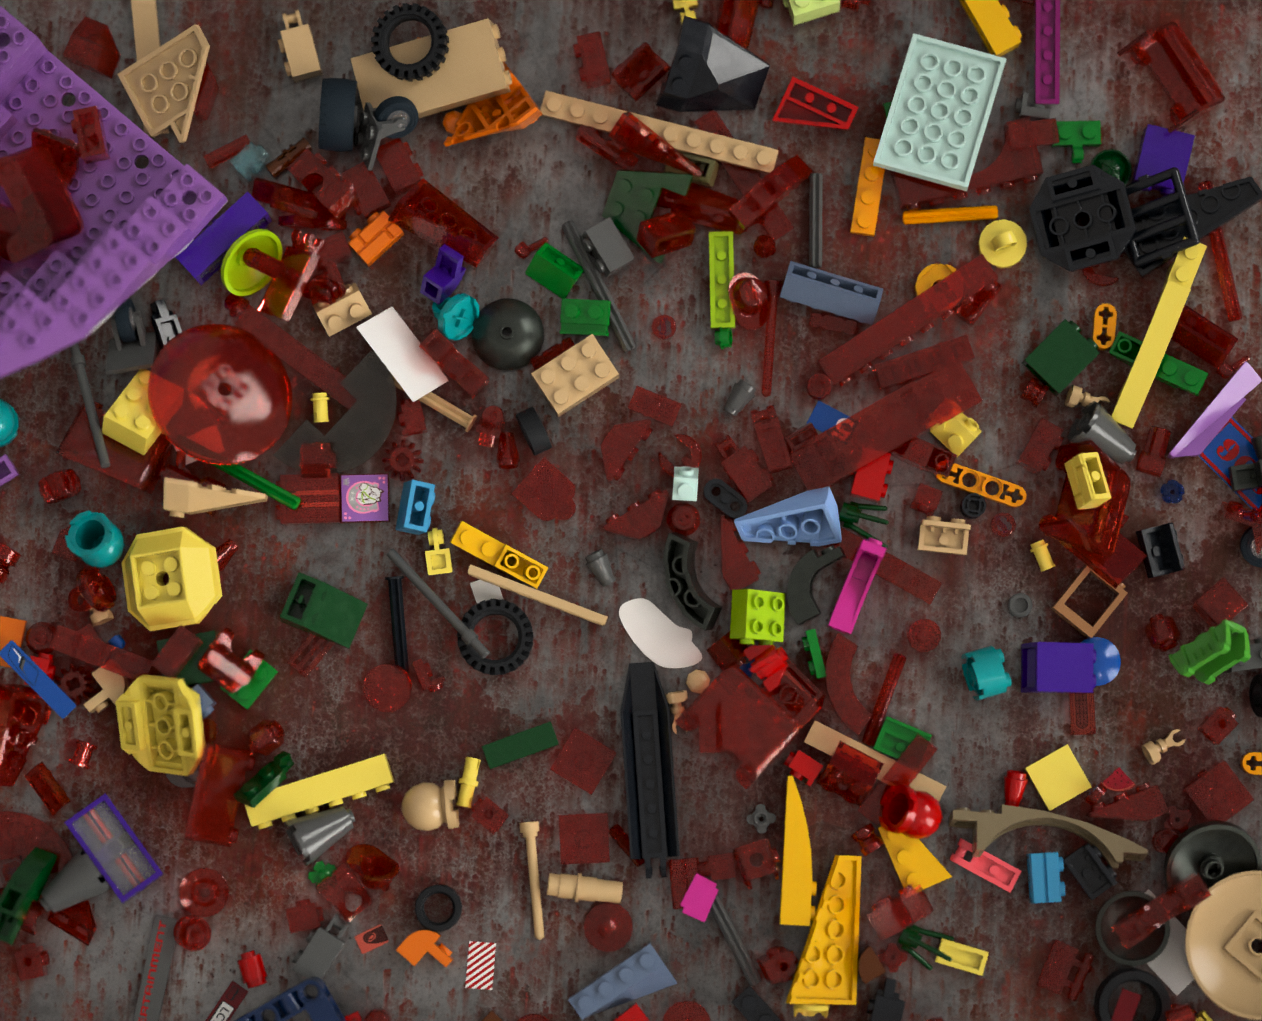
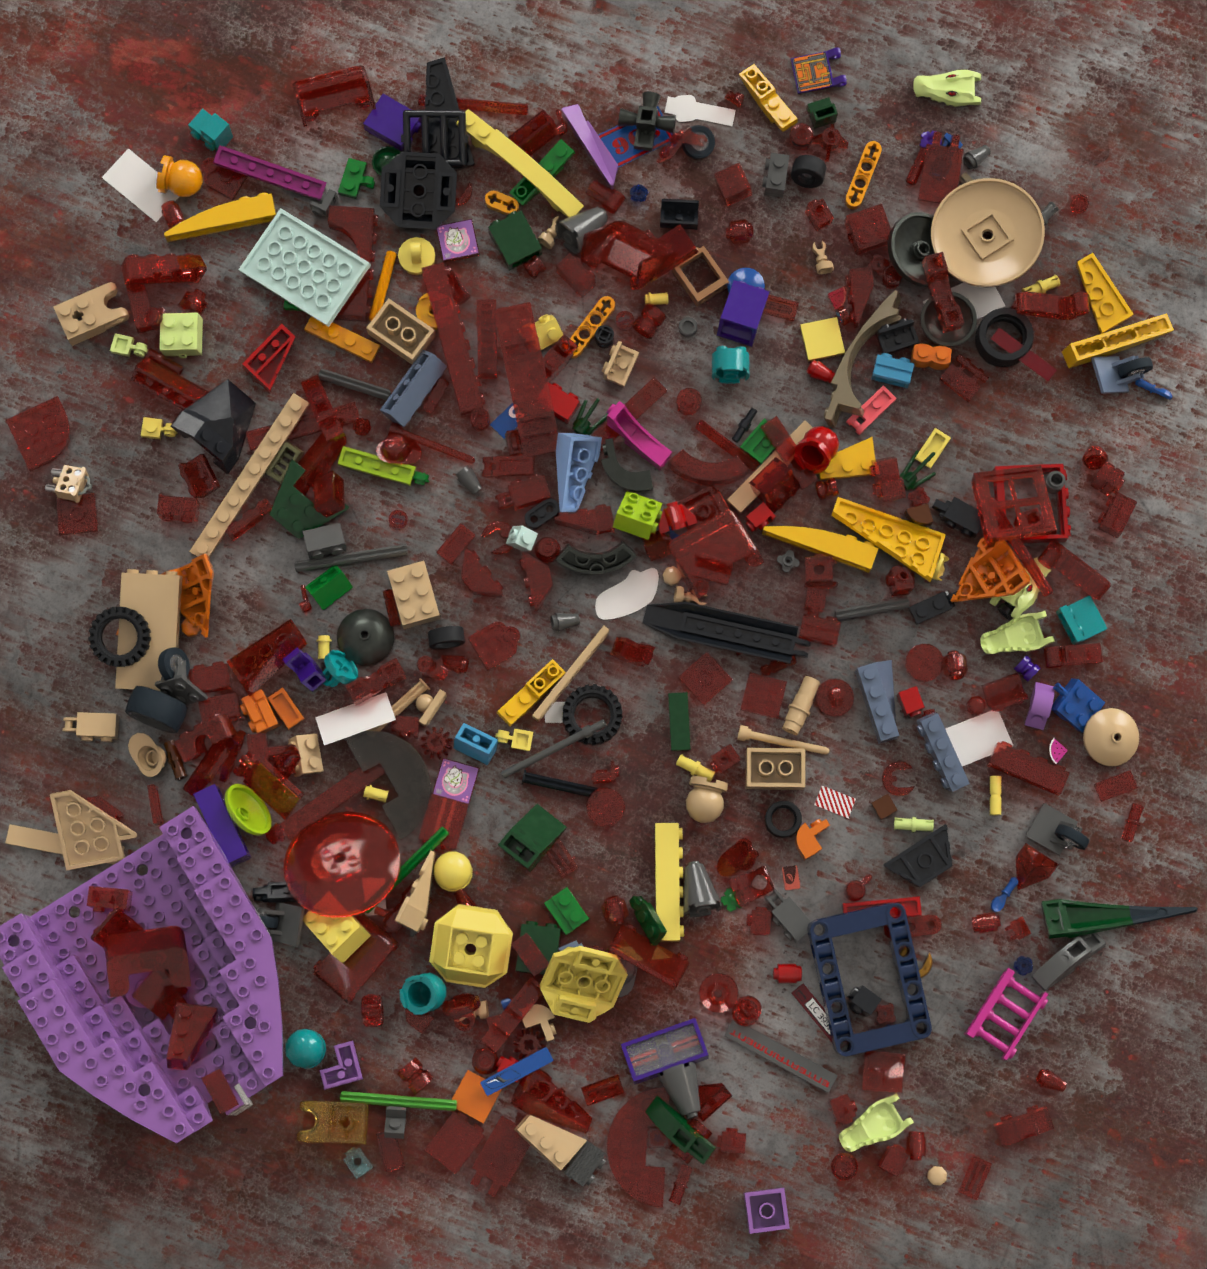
camera: 75 degrees left, 5 degrees down
clear red slope [63,16,121,79] -> none
clear red bush [68,739,98,769] -> none
dark grey bar [69,342,110,468] -> none
clear red piece [197,627,265,693] -> none
clear light blue brick [230,142,269,183] -> none
clear red piece [243,248,285,278] -> none
clear red brick [300,442,336,478] -> none
green plate [559,299,611,337] -> none
clear red wedge [608,112,704,177] -> none
dark pink sticker [681,874,718,922] -> none
green plate [801,629,827,679] -> none
clear red brick [909,483,943,516] -> none
clear red plate [1007,118,1059,150] -> none
light yellow brick [1064,452,1111,510] -> none
bright green piece [1168,620,1251,685] -> none
none -> tan piece [128,733,166,777]
none -> orange tile [267,687,304,730]
none -> light yellow pin [316,635,332,659]
none -> tan brick [367,298,436,364]
none -> tan tile [416,689,447,727]
none -> light yellow tile [433,851,473,892]
none -> tile [436,219,480,263]
none -> clear red brick [610,637,655,667]
none -> clear red wheel [632,303,666,339]
none -> black bar [732,408,758,443]
none -> tan brick [745,748,805,790]
none -> orange brick [911,344,952,370]

